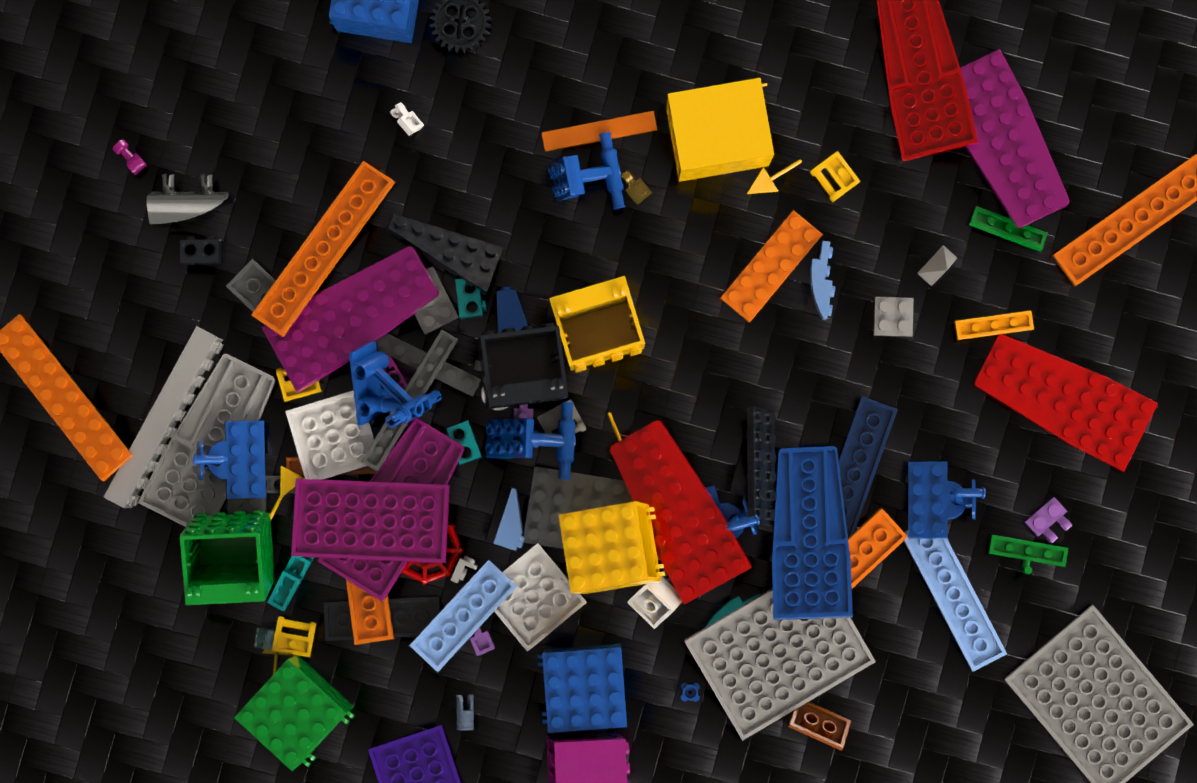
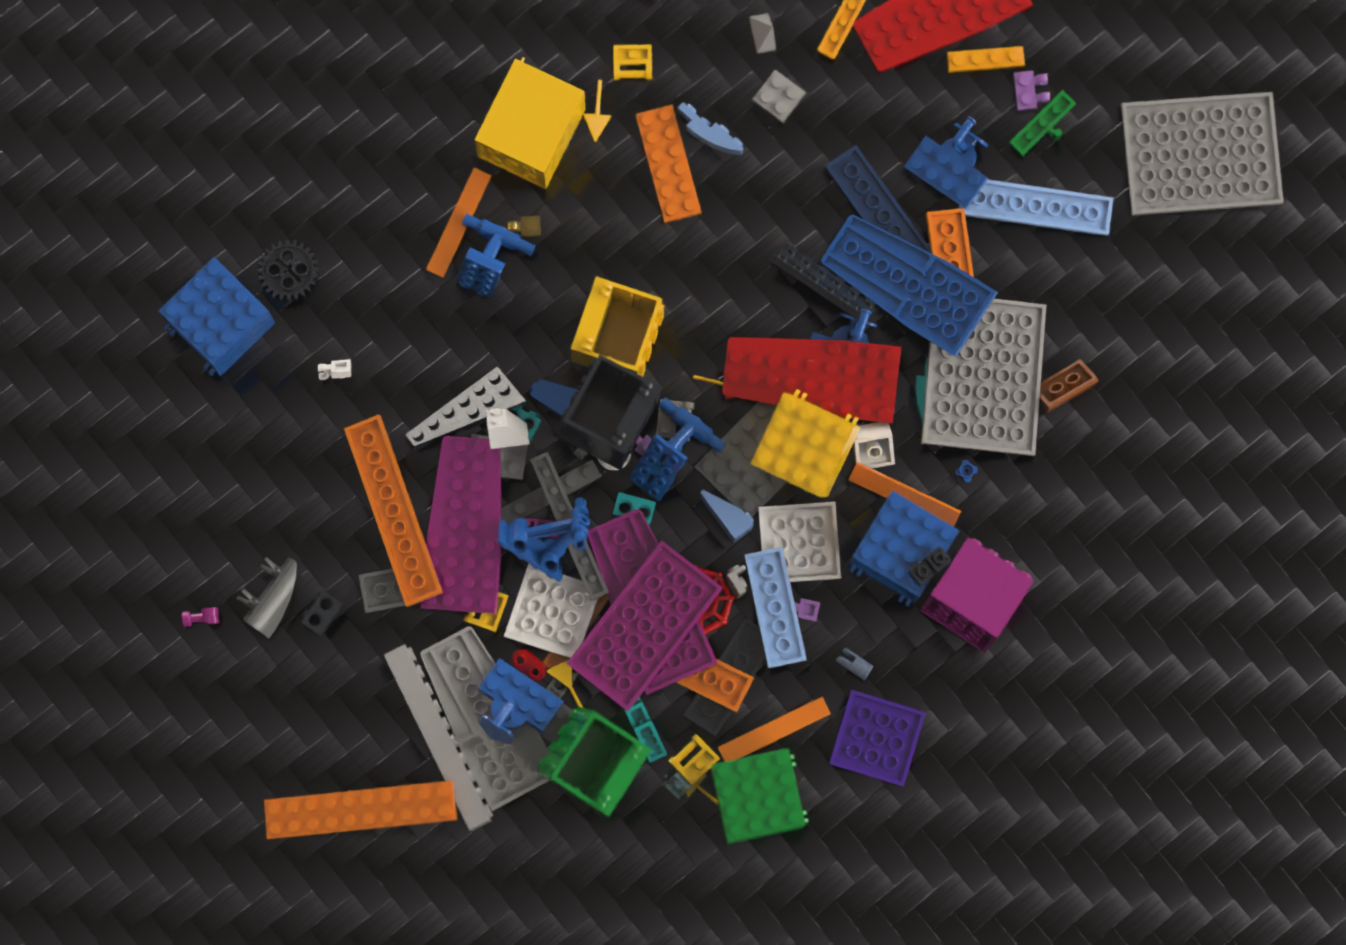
camera: 65 degrees left, 5 degrees down
none -> white slope [486,408,529,449]
none -> red plate [512,649,547,681]
none -> orange tile [718,697,831,762]
none -> orange tile [848,462,961,527]
none -> black slope [907,545,952,587]
none -> light orange plate [947,46,1024,72]

